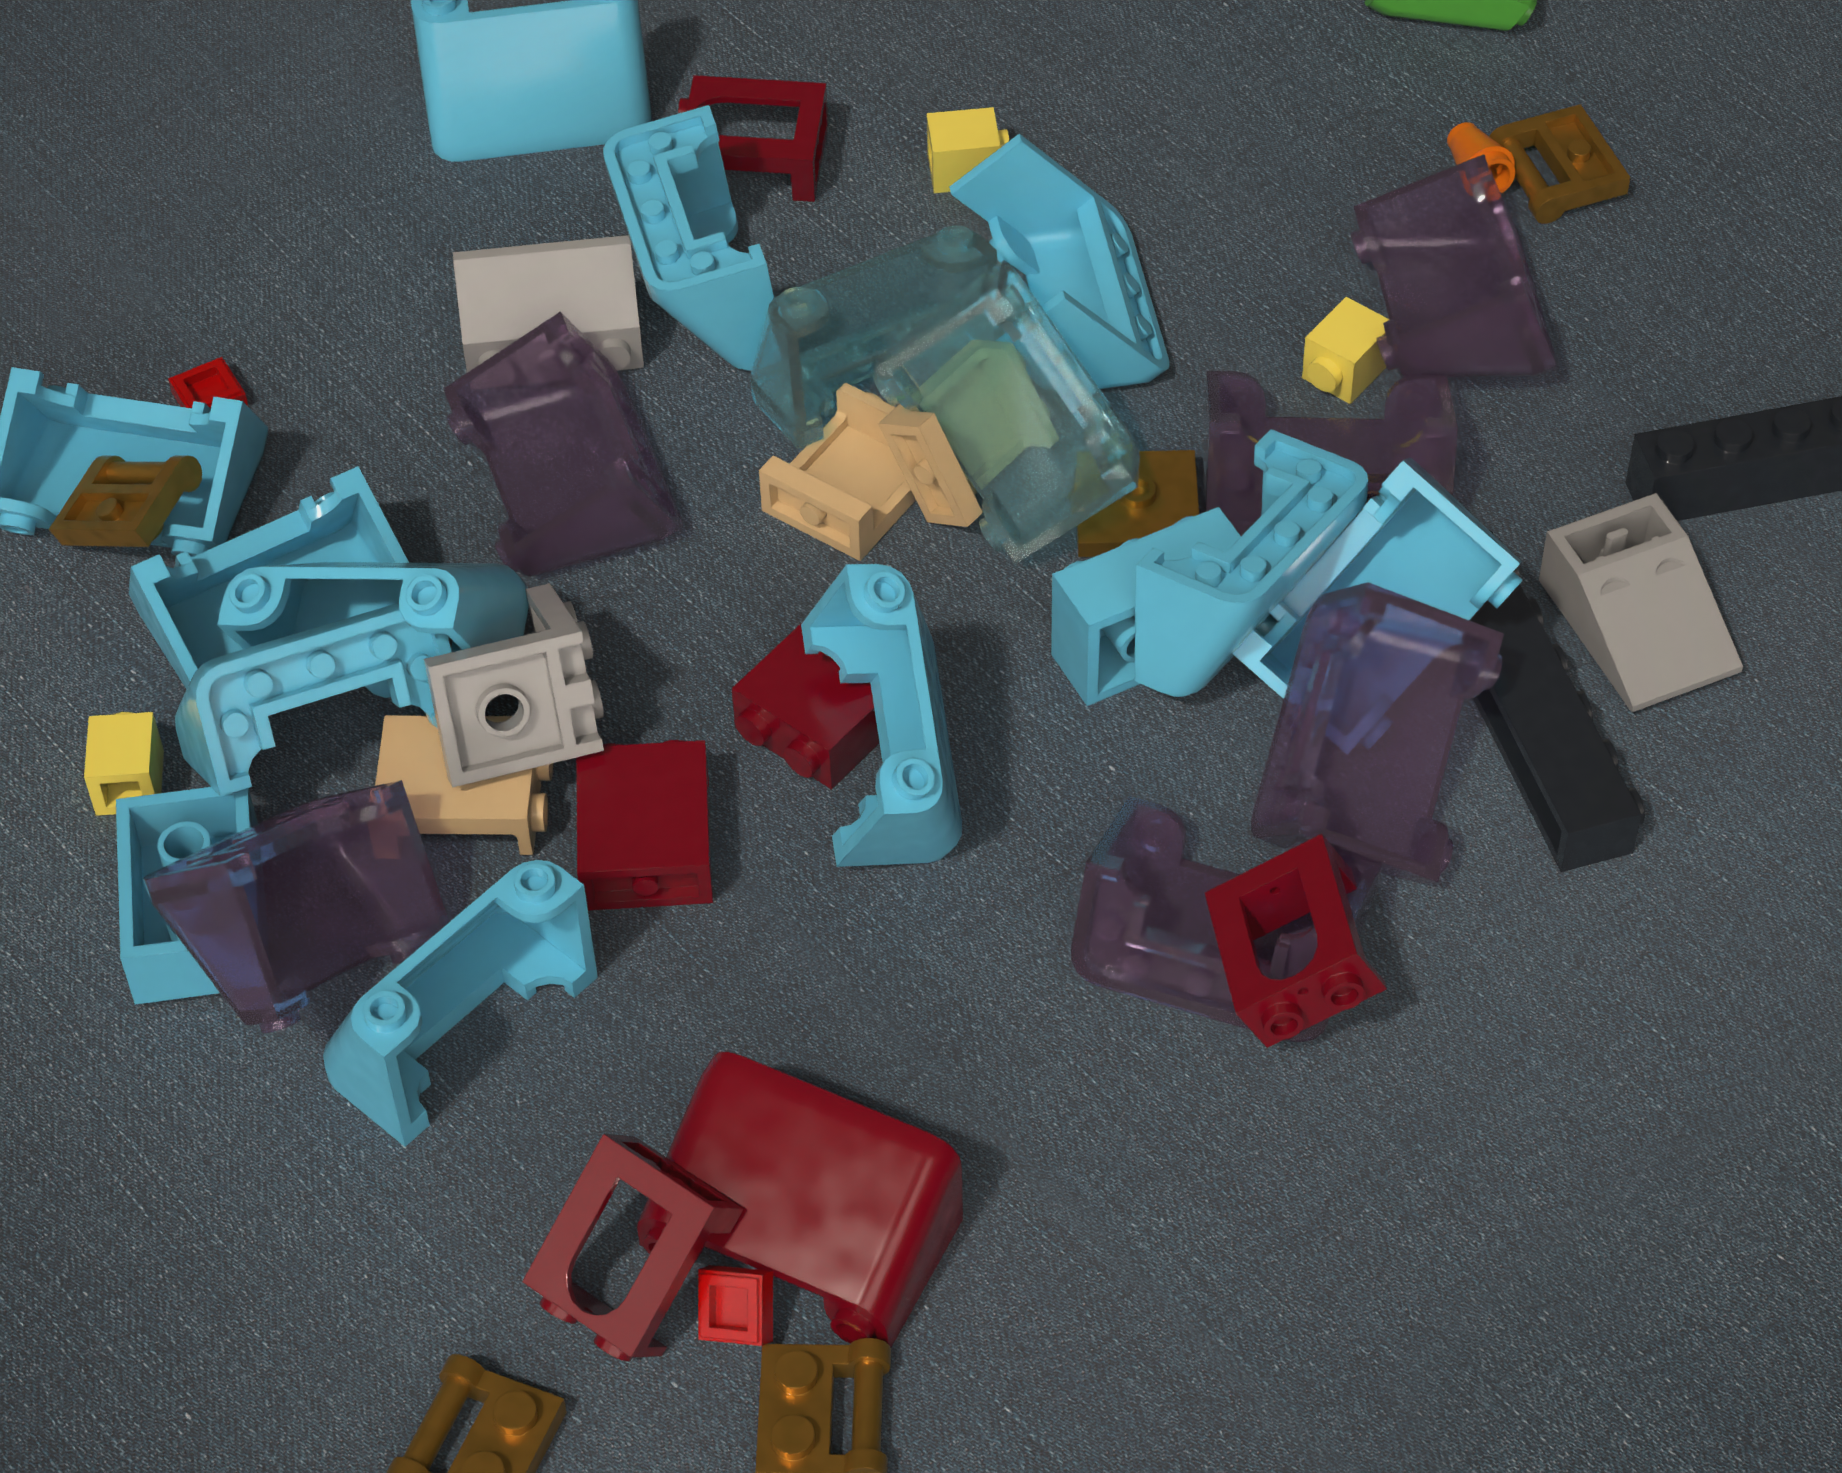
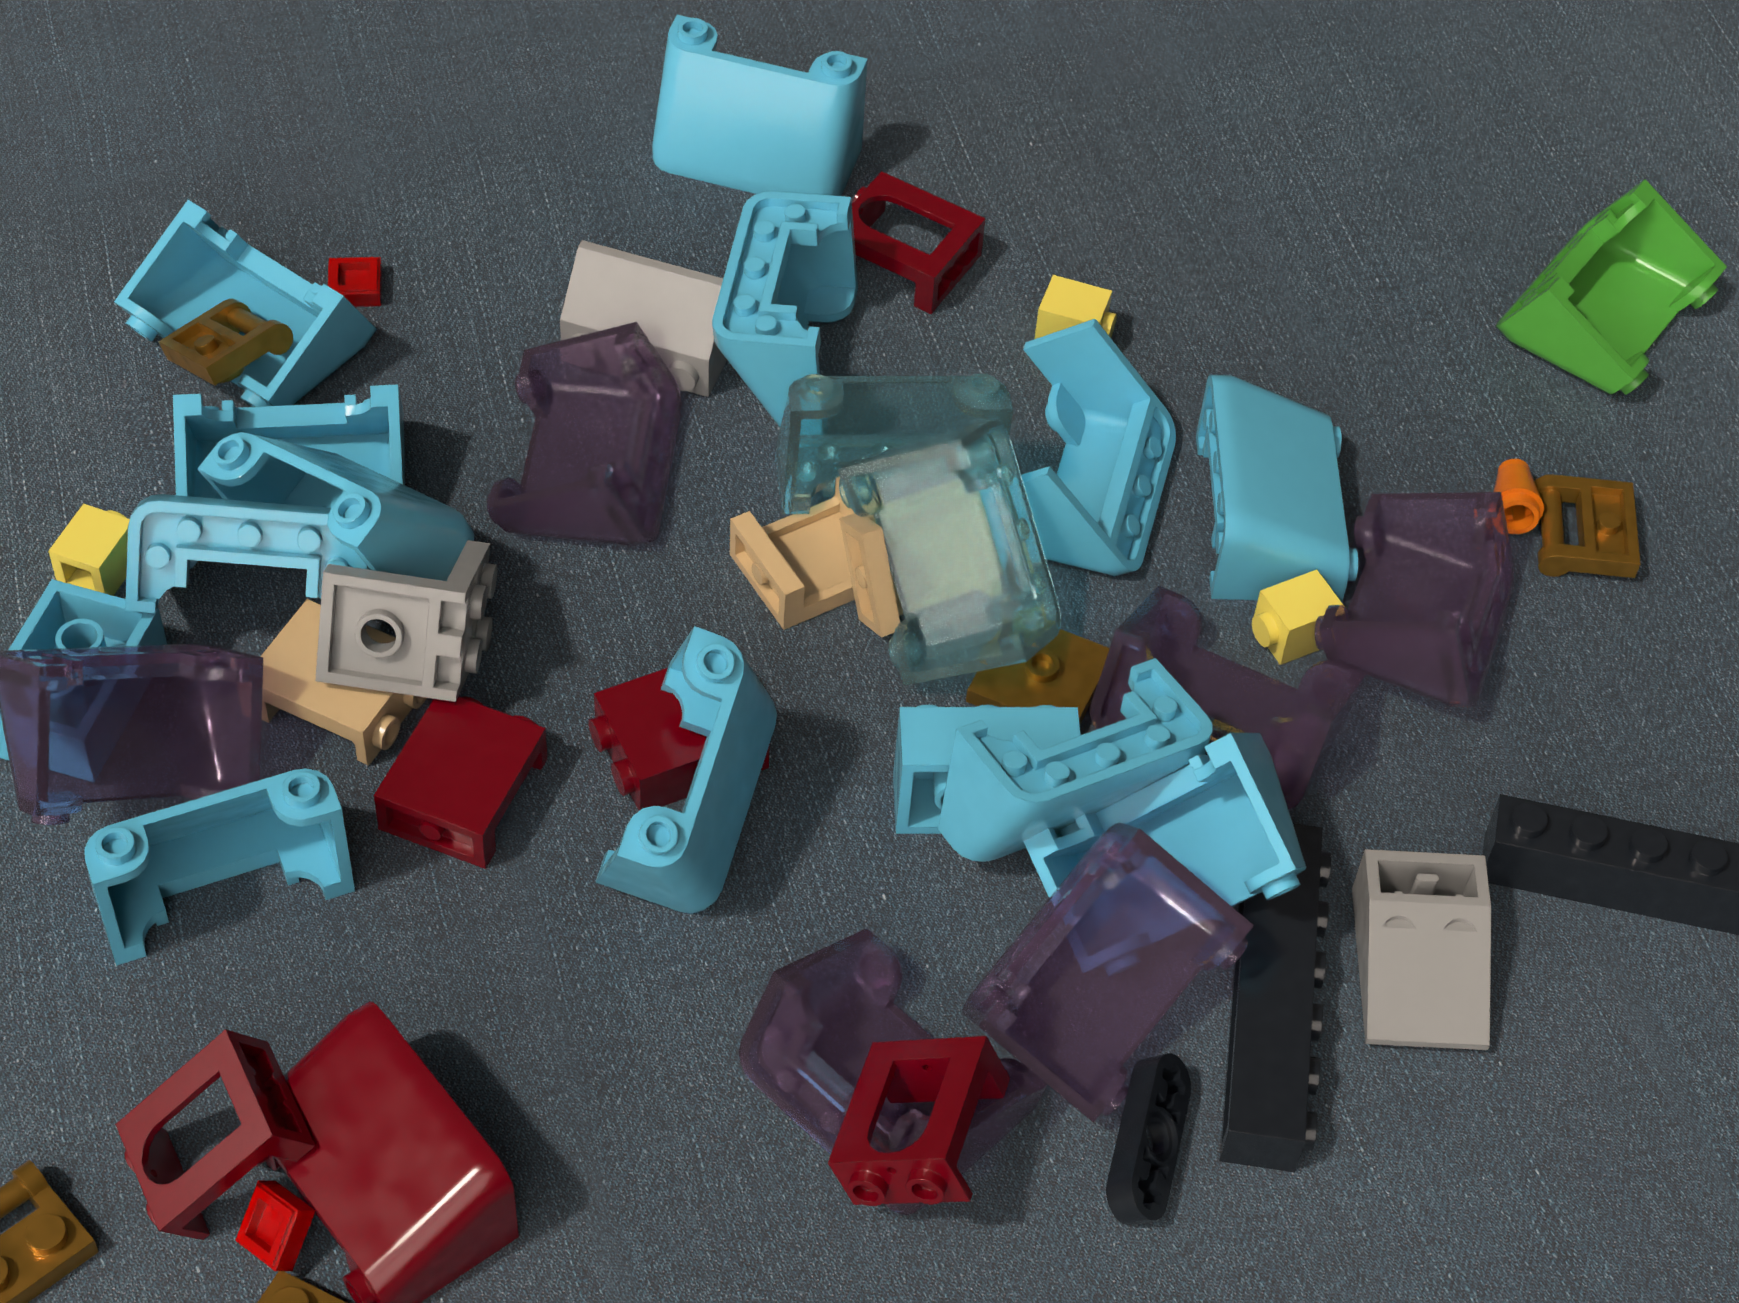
camera: 20 degrees right, 0 degrees up
none -> black beam [1106,1053,1191,1225]
none -> medium azure windscreen [1196,374,1358,602]

